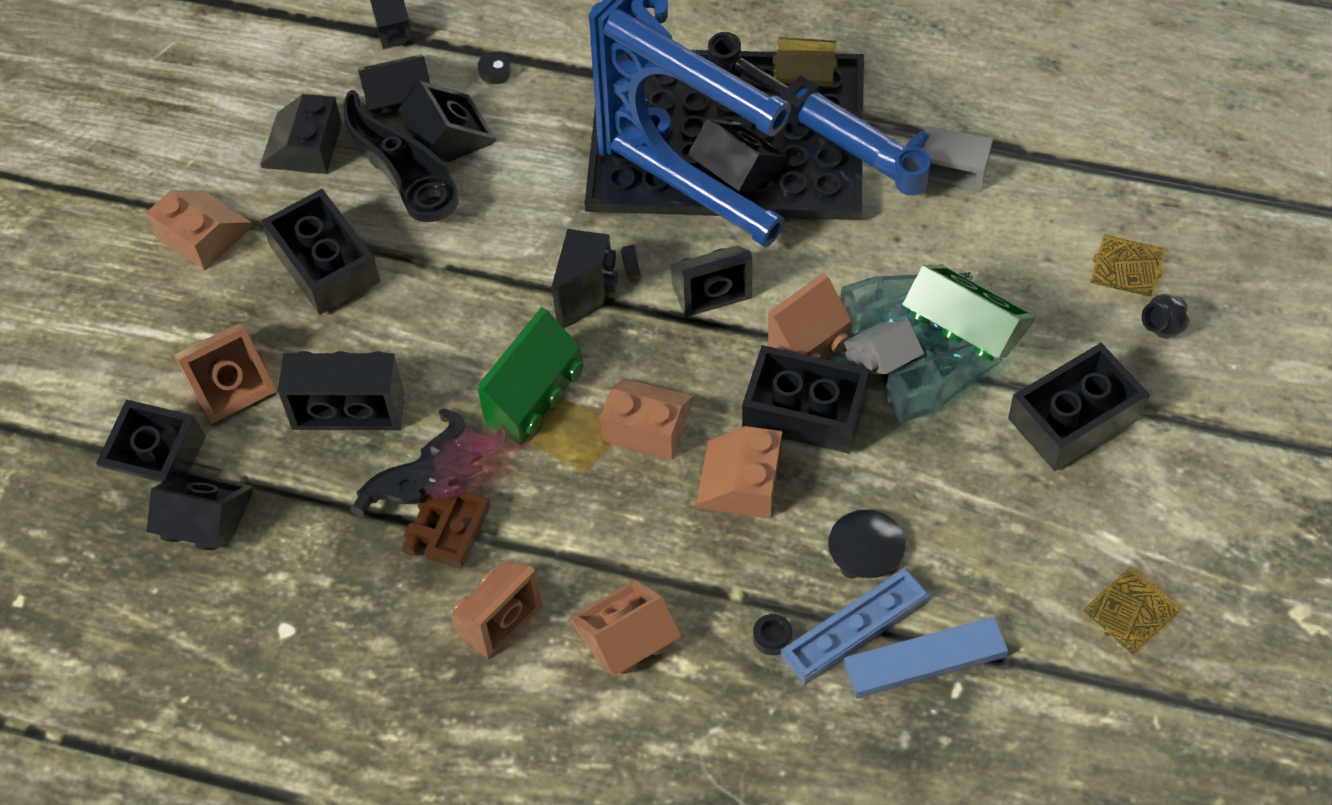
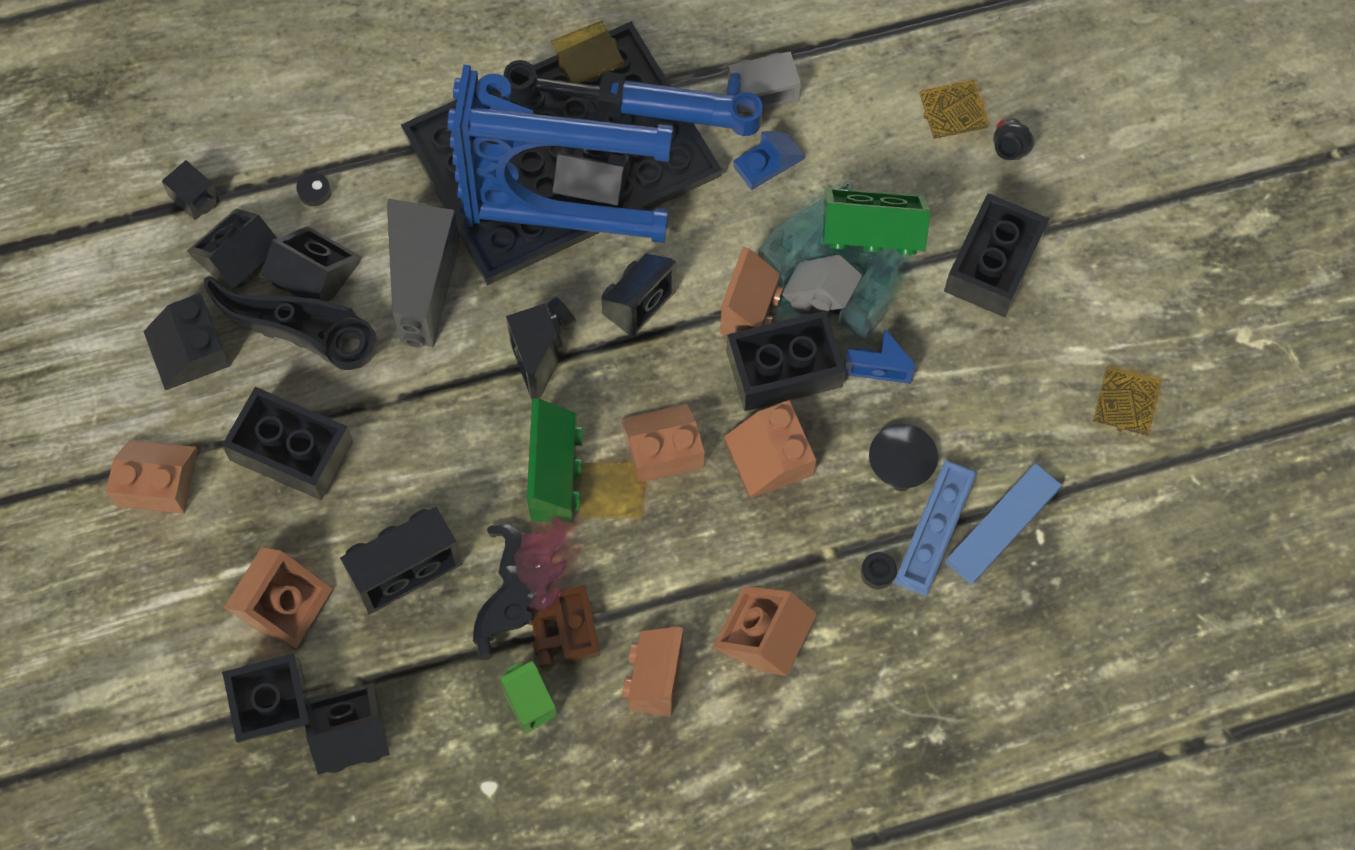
camera: 35 degrees left, 10 degrees up
none -> dark grey slope [387,199,461,348]
none -> bright green slope [500,661,557,734]
none -> blue slope [733,131,805,190]
none -> blue slope [845,330,915,384]

